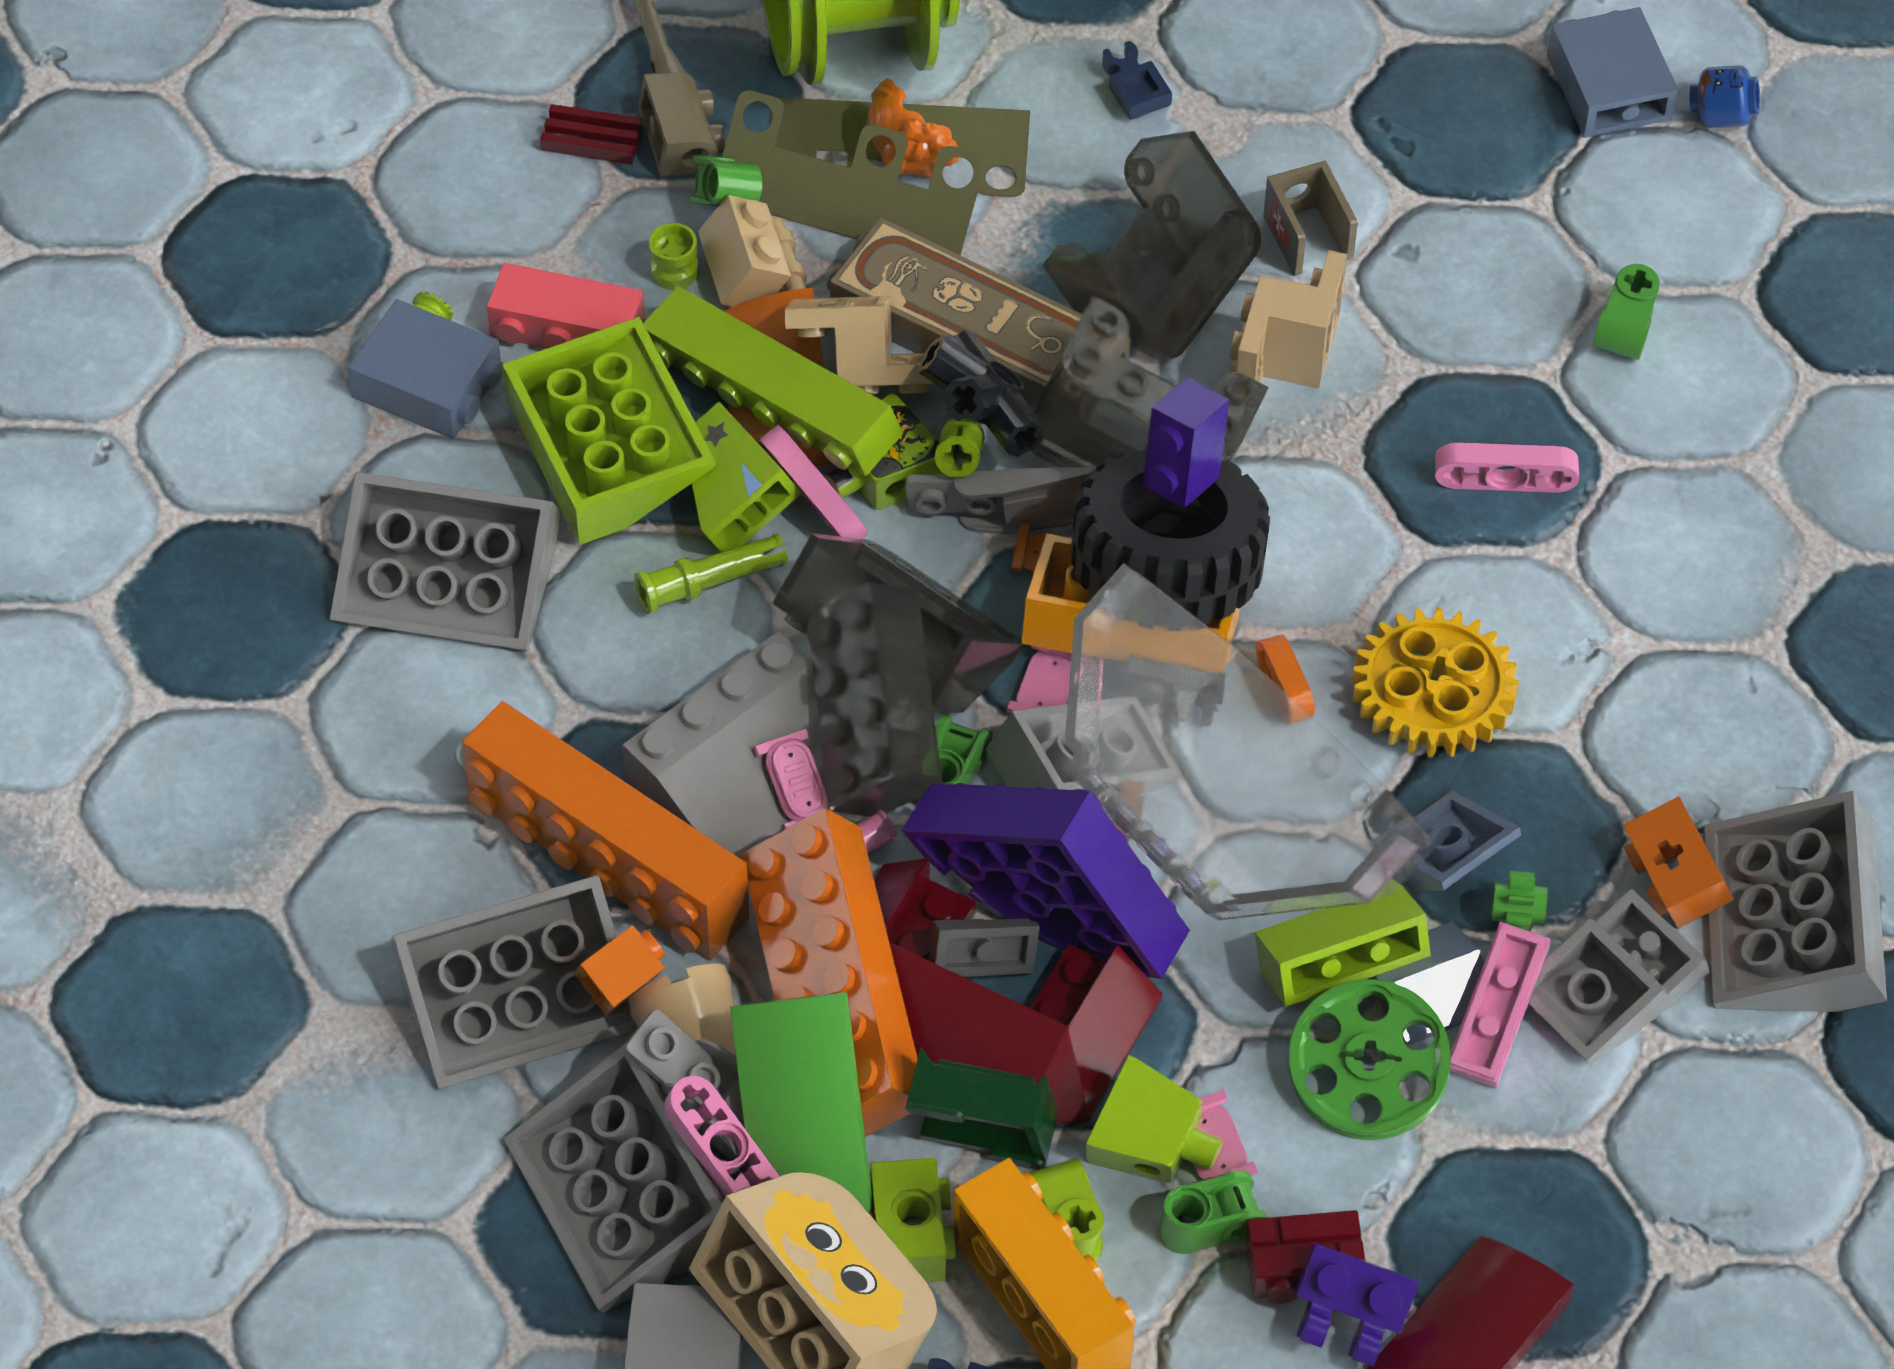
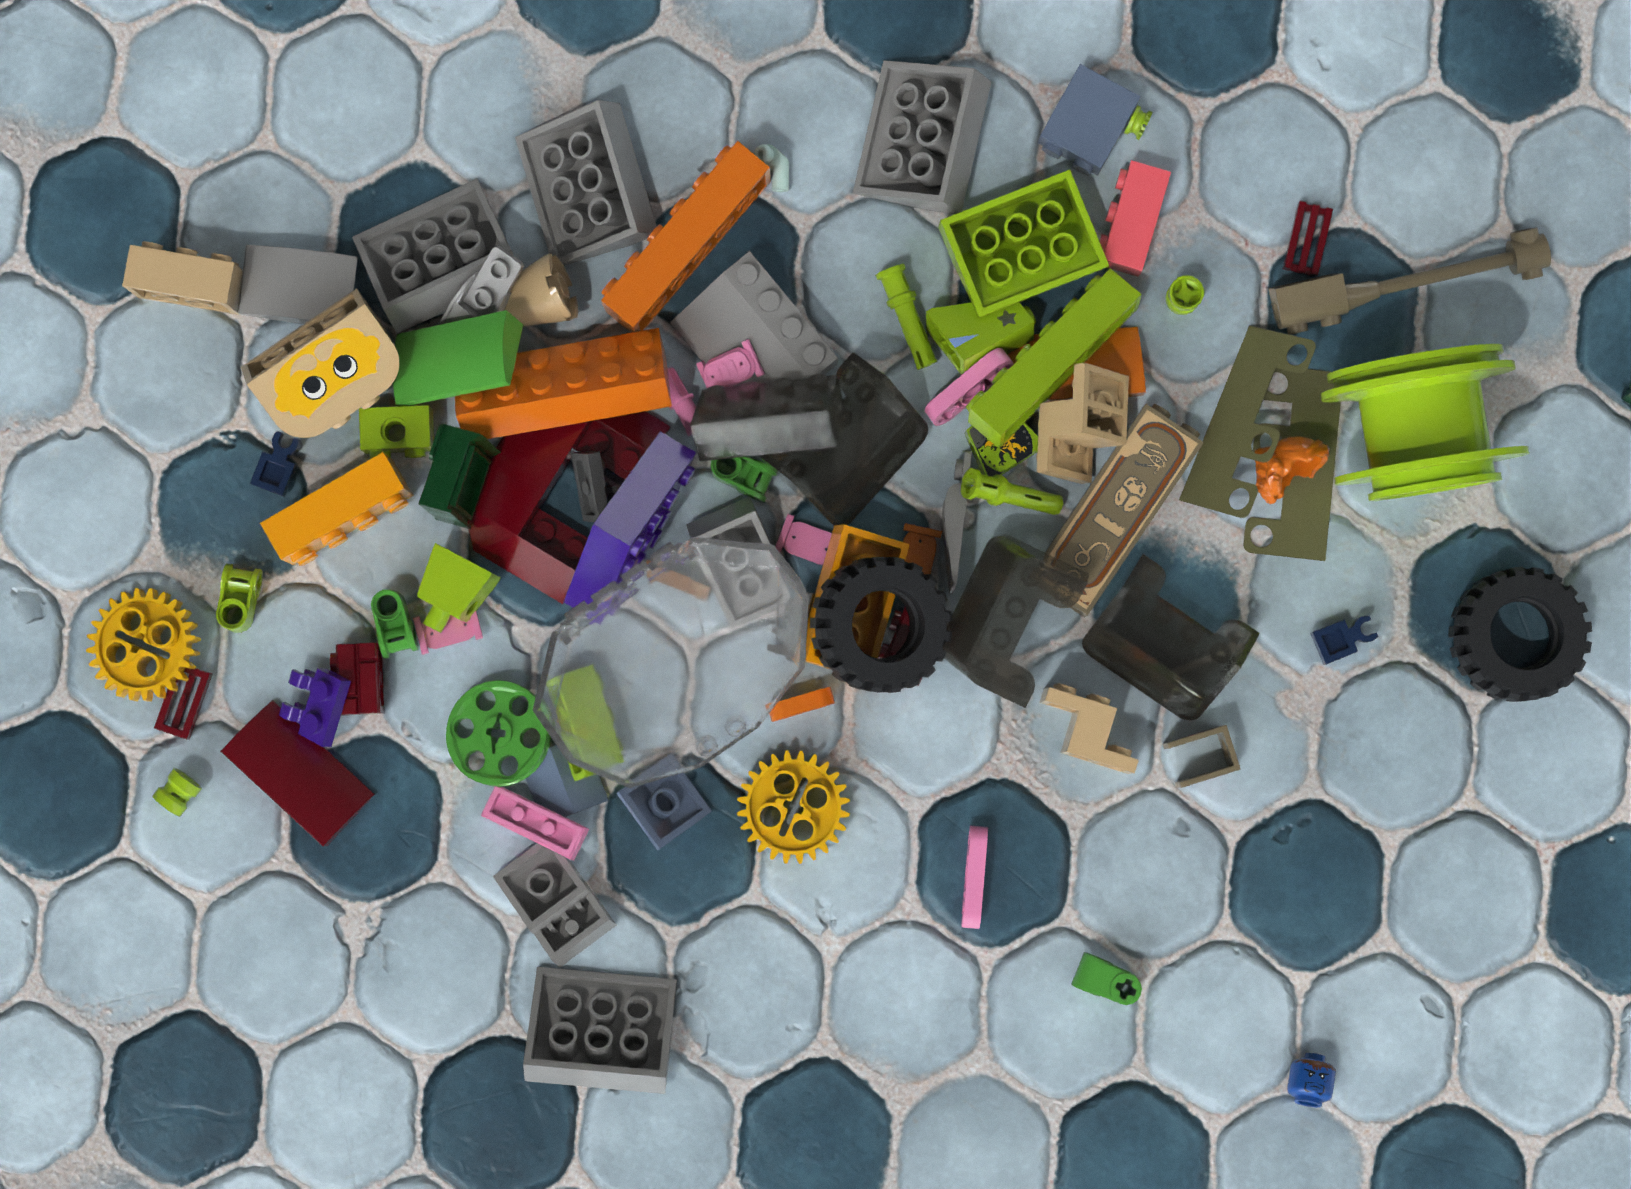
camera: 90 degrees right, 30 degrees up
orange brick [574,925,665,1016] -> none
bright pink beam [664,1076,779,1197] -> none
bright green piece [689,155,762,206] -> none
tan brick [698,195,807,307] -> none
black piece [918,330,1044,457] -> none
lime piece [1030,1158,1104,1262] -> none
dark purple brick [1142,378,1230,508] -> none
bright green gear [1490,870,1548,931] -> none
sand blue brick [1547,7,1678,138] -> none
orange brick [1623,796,1734,929] -> none

